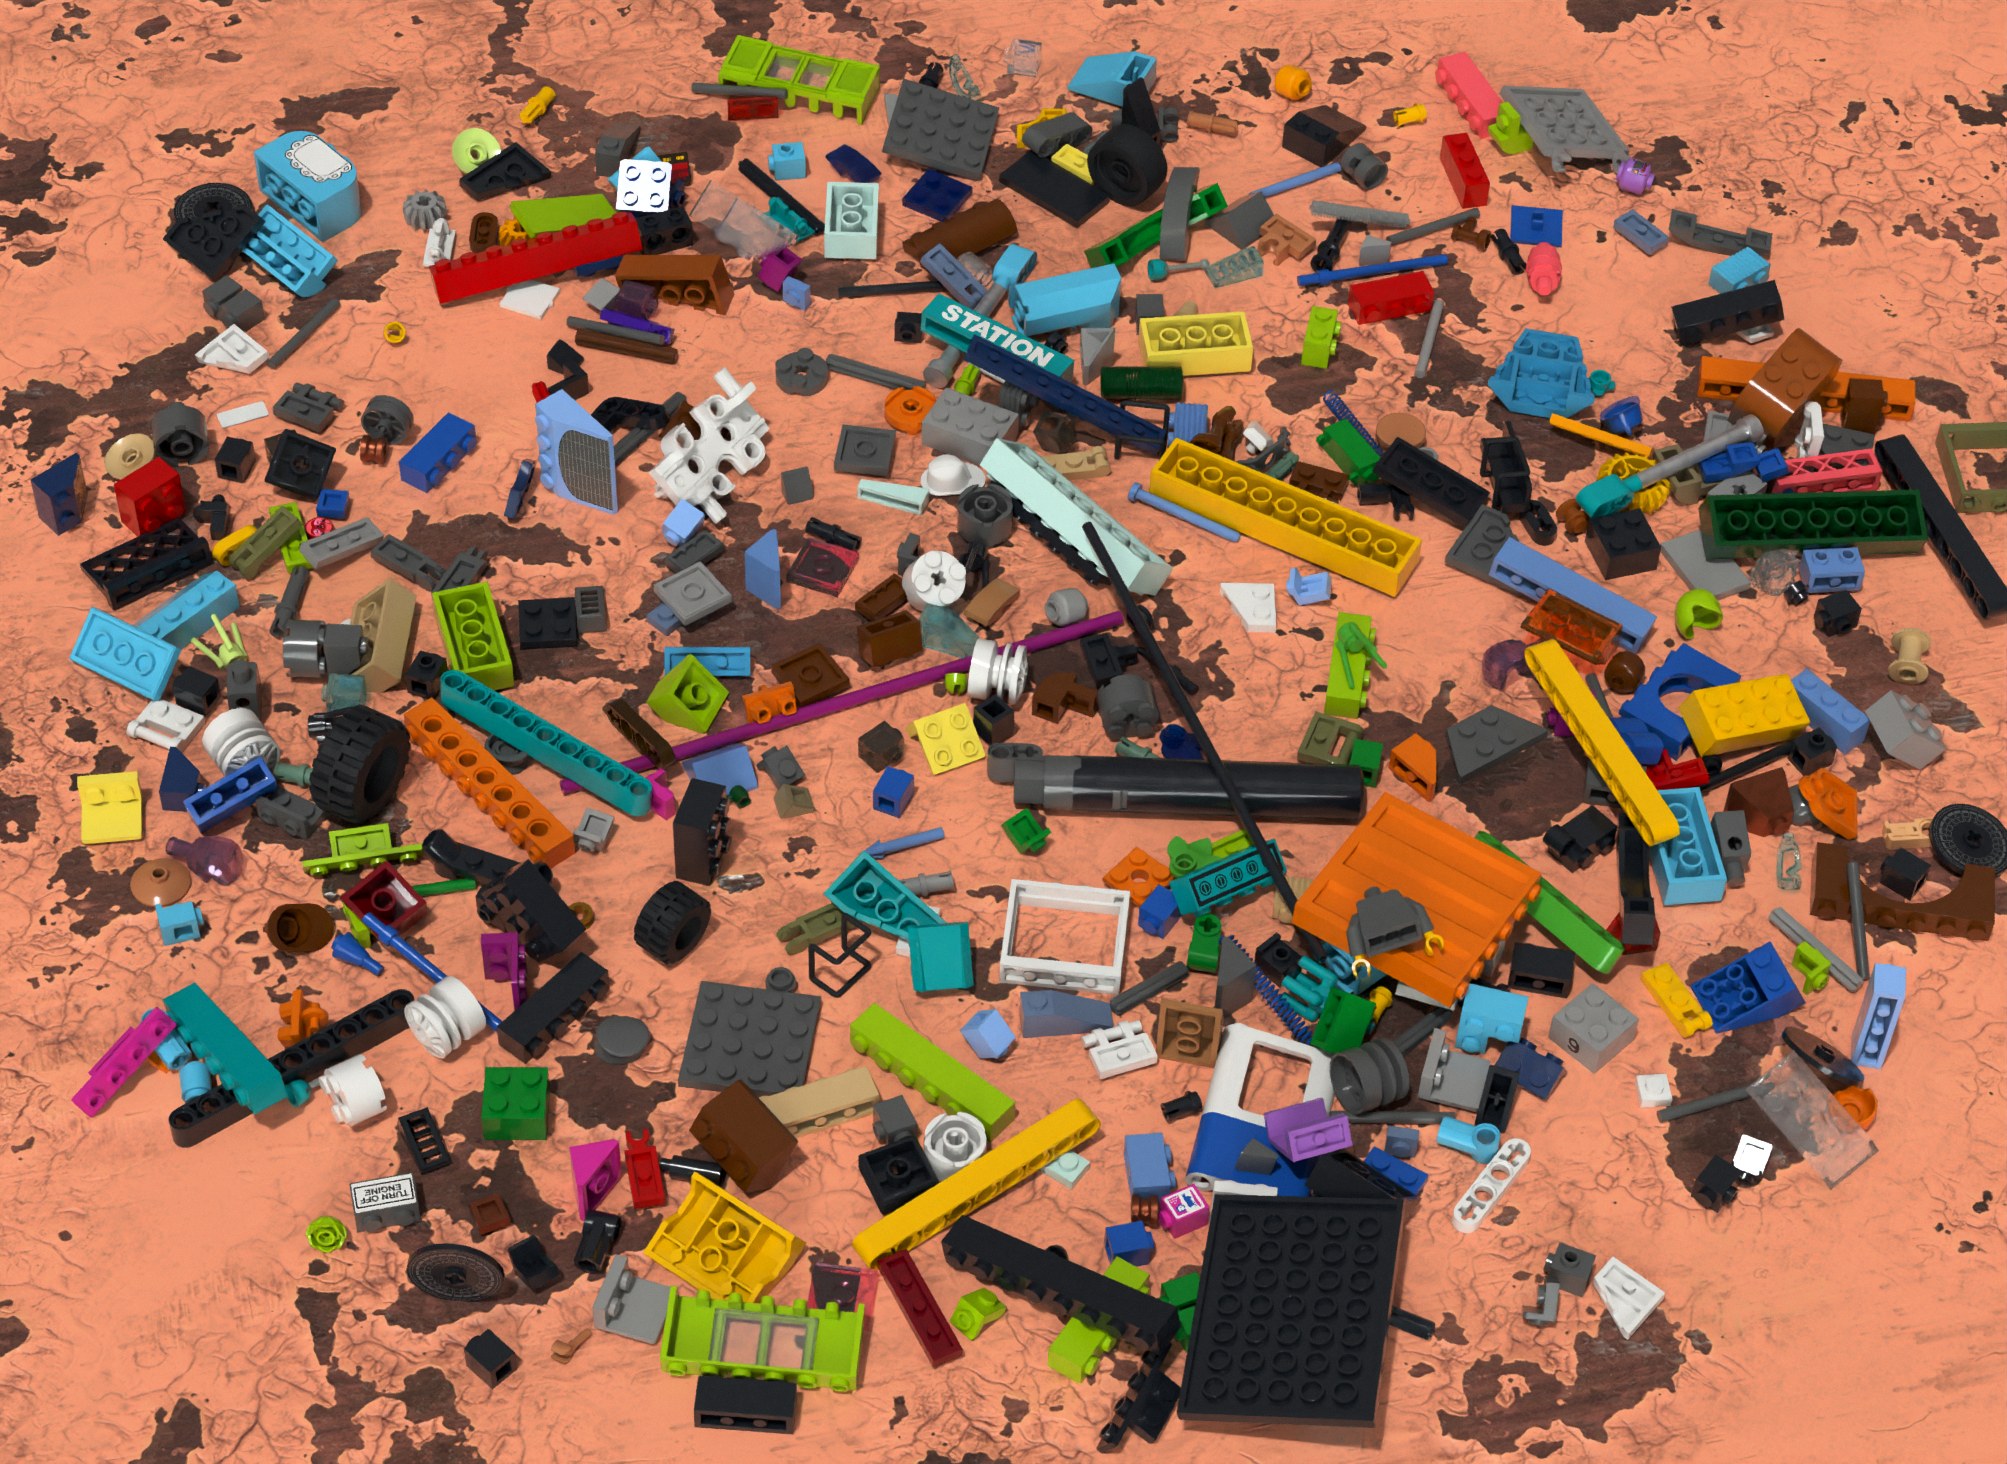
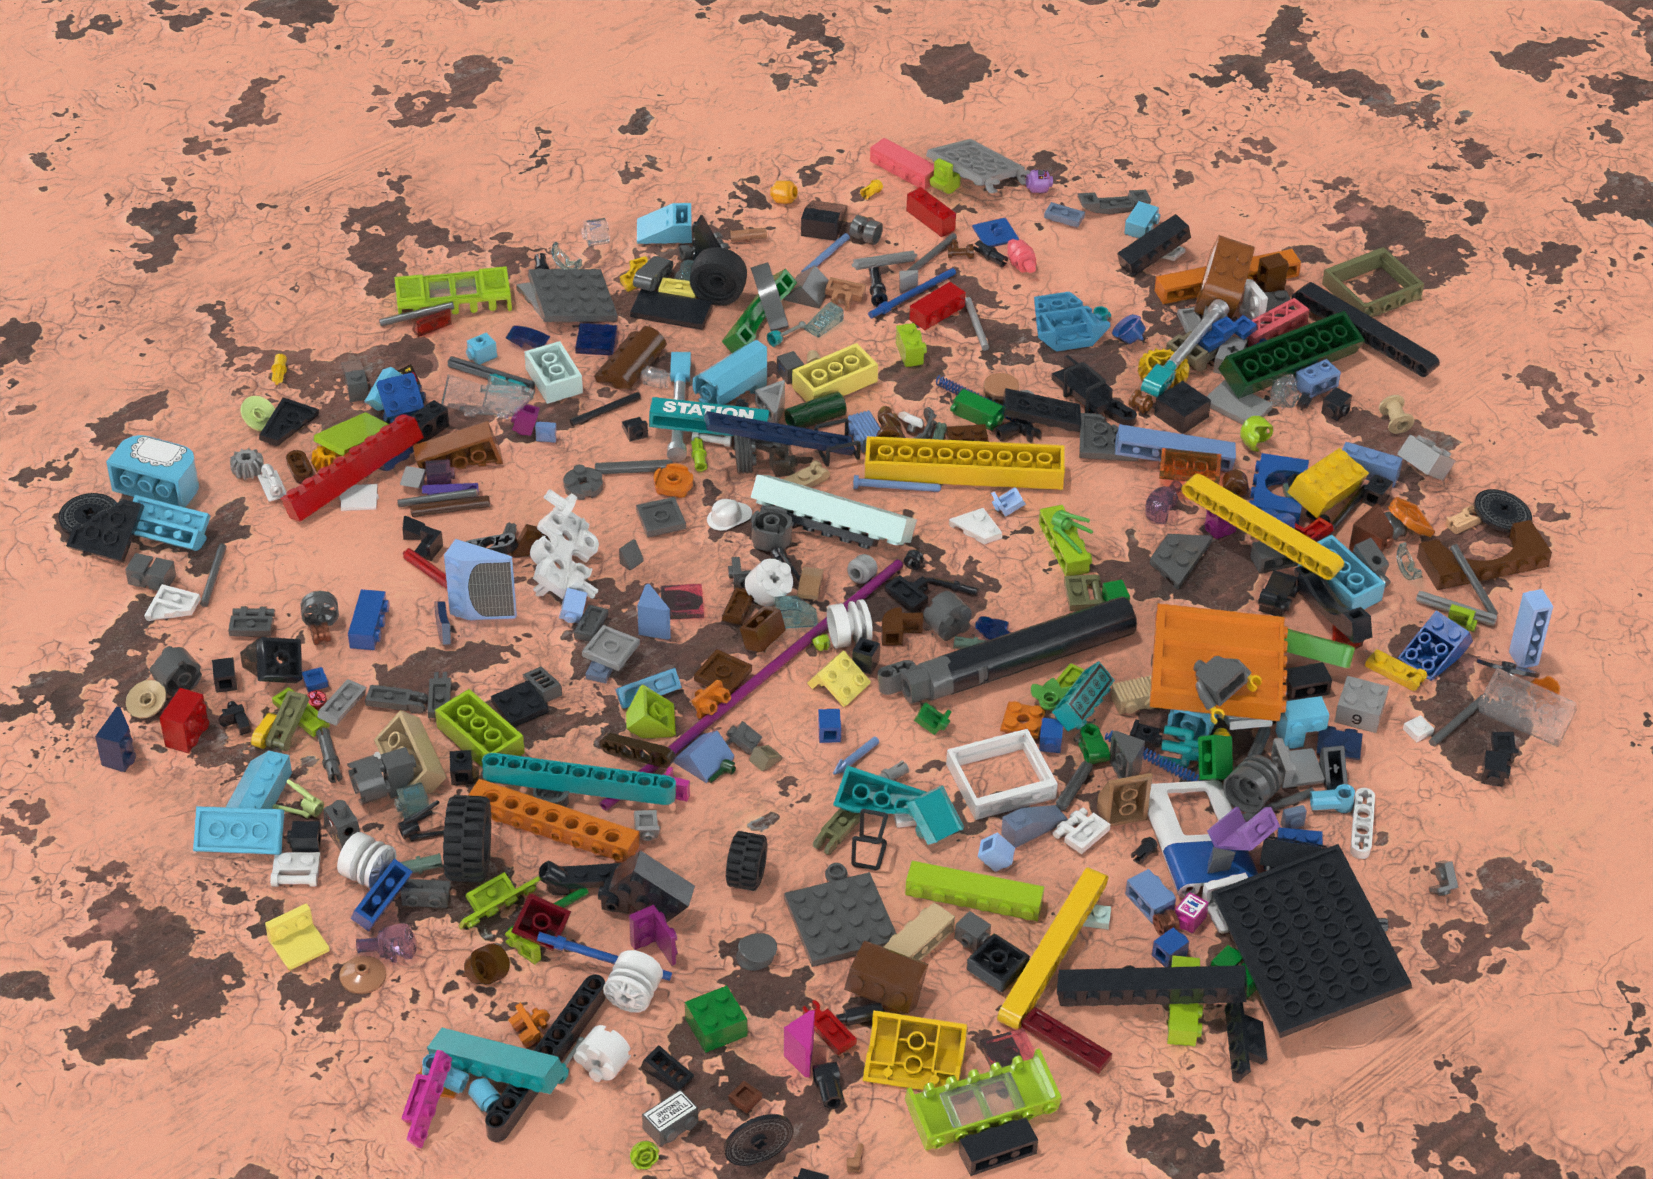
camera: 25 degrees left, 5 degrees down
black fence [80,517,213,610] -> none
medium azure brick [155,901,204,946] -> none
dark blue slope [159,746,206,812] -> none
white sticker [217,401,269,428] -> none
blue cone [331,932,384,976] -> none
yellow hinge [383,322,405,343] -> none
black brick [497,952,610,1064] -> none
black bracket [507,1235,560,1290] -> none
light grey bracket [592,1254,670,1344] -> none
black brick [673,778,732,886] -> none
black pin [805,517,862,553] -> none
light aqua piece [857,479,929,516] -> none
clear smoke brick [858,721,904,773] -> none
sand blue plate [920,243,987,310] -> none
light grey brick [922,387,1019,466] -> none
white brick [924,1112,987,1182] -> none
lime bracket [950,1288,1007,1340] -> none
black piece [1082,522,1328,962] -> none
orange slope [1388,733,1436,802] -> none
dark grey brick [1543,1242,1596,1297] -> none
light orange tile [1549,413,1655,460] -> none
white wing [1593,1257,1665,1340] -> none
black brick [1880,847,1931,901] -> none

